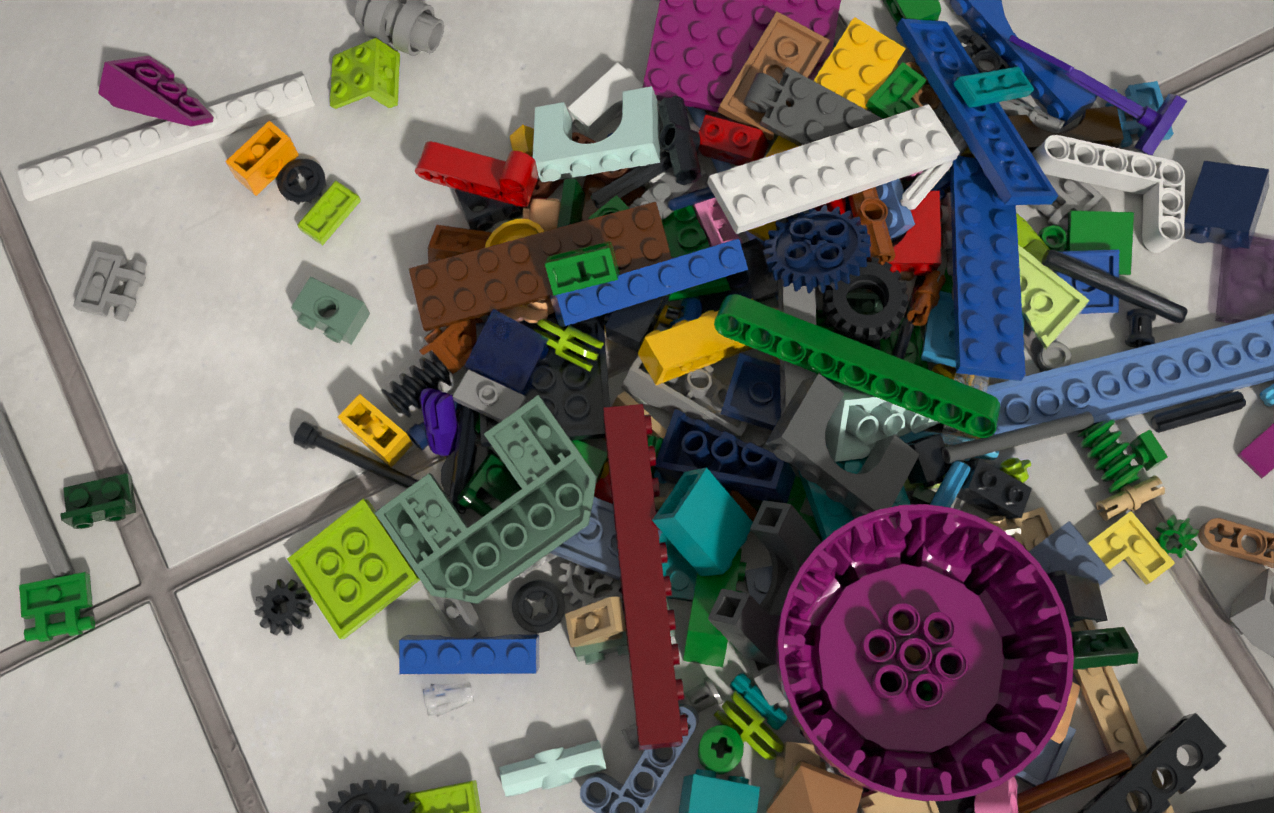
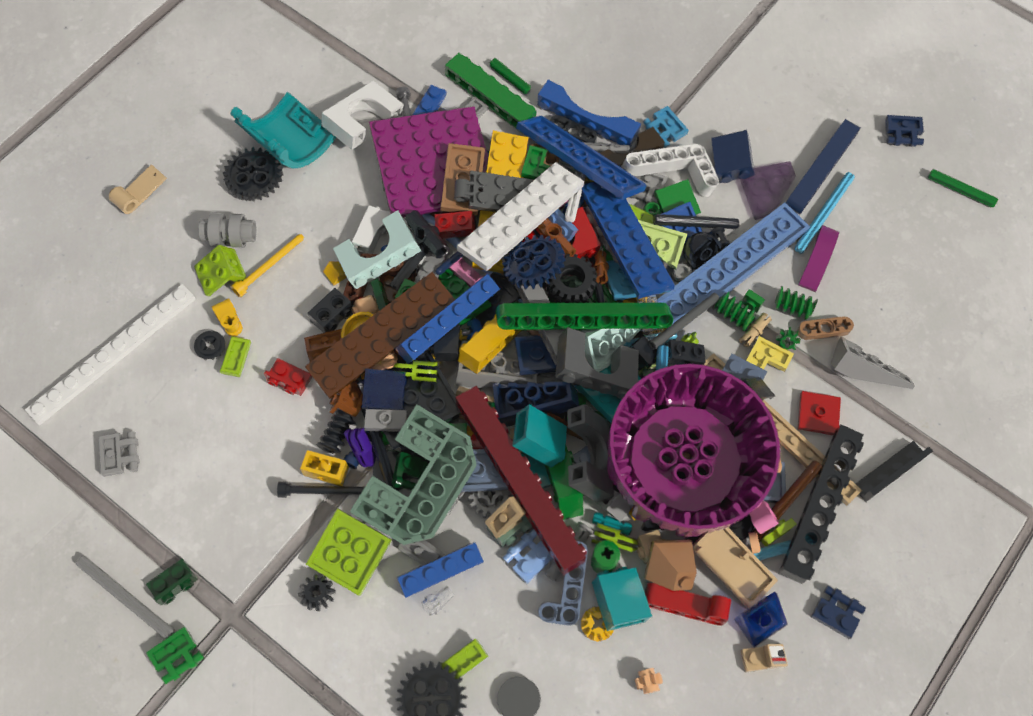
camera: 30 degrees left, 5 degrees down
magenta wedge [98,56,214,127] -> none
light orange brick [225,120,299,196] -> none
sand green brick [291,276,370,345] -> none
red beam [415,141,538,207] -> none
light aqua piece [499,740,607,797] -> none
black gear [512,580,565,634] -> none
green brick [545,241,619,296] -> none
teal tile [953,66,1034,108] -> none
dark purple piece [1008,35,1187,155] -> none
dark green bracket [1071,627,1139,670] -> none
black axle [1151,391,1246,433] -> none
none -> yellow piece [211,298,243,336]
none -> yellow piece [230,234,304,298]
none -> red bracket [264,358,312,396]
none -> light blue plate [502,529,553,584]
none -> black cylinder [683,232,721,270]
none -> green piece [775,286,818,320]
none -> red plate [797,391,841,435]

